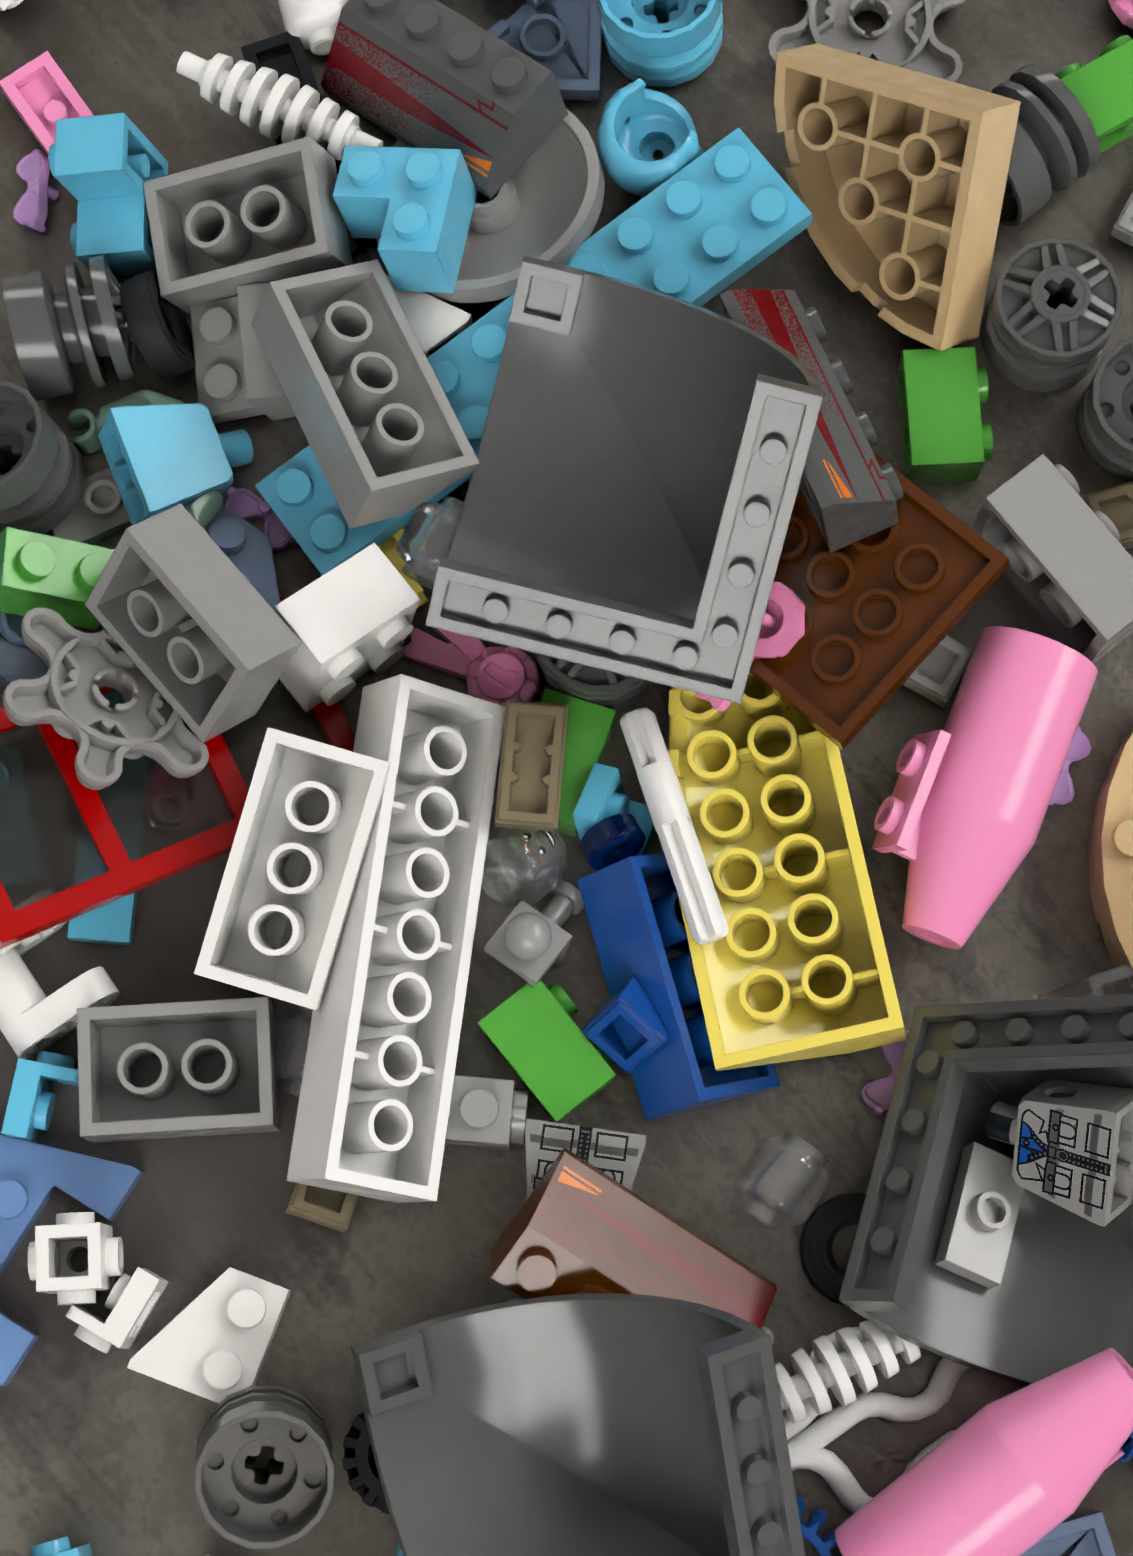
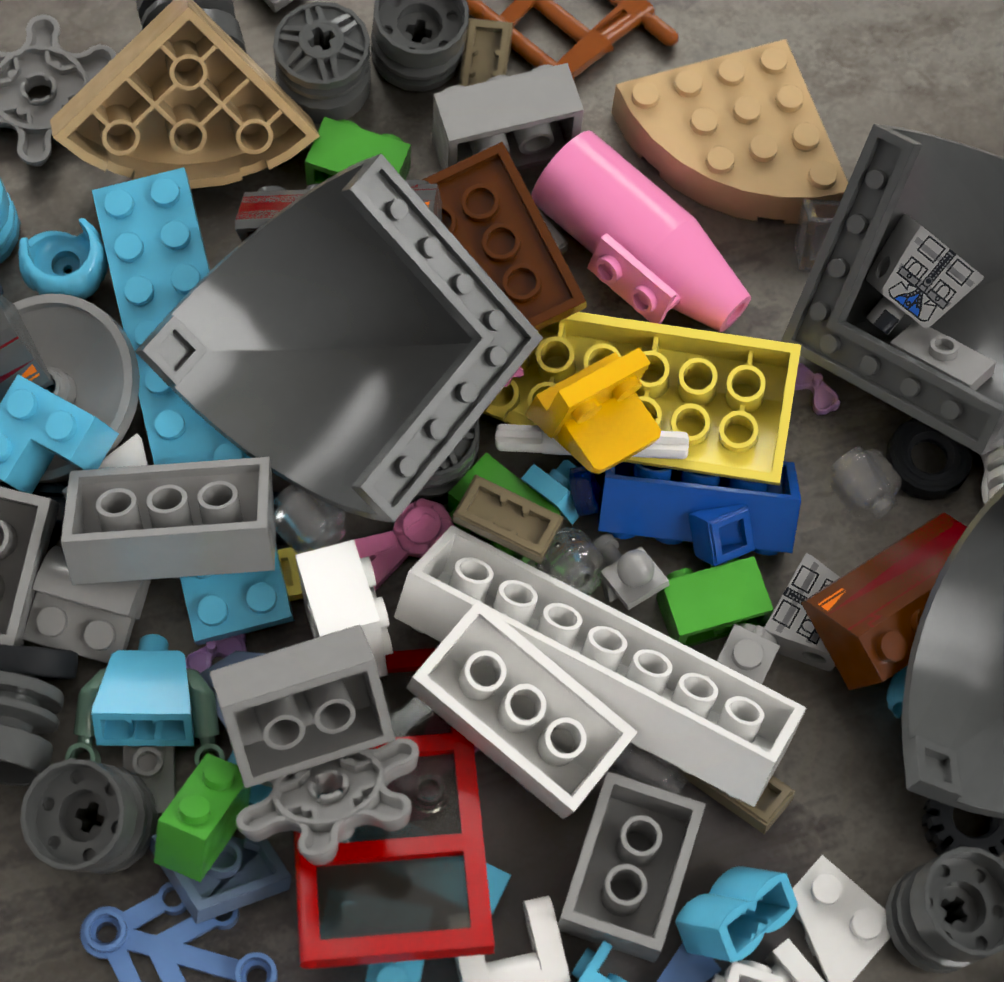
camera: 75 degrees left, 10 degrees down
none -> yellow piece [525,347,661,474]
none -> medium azure brick [675,866,798,962]

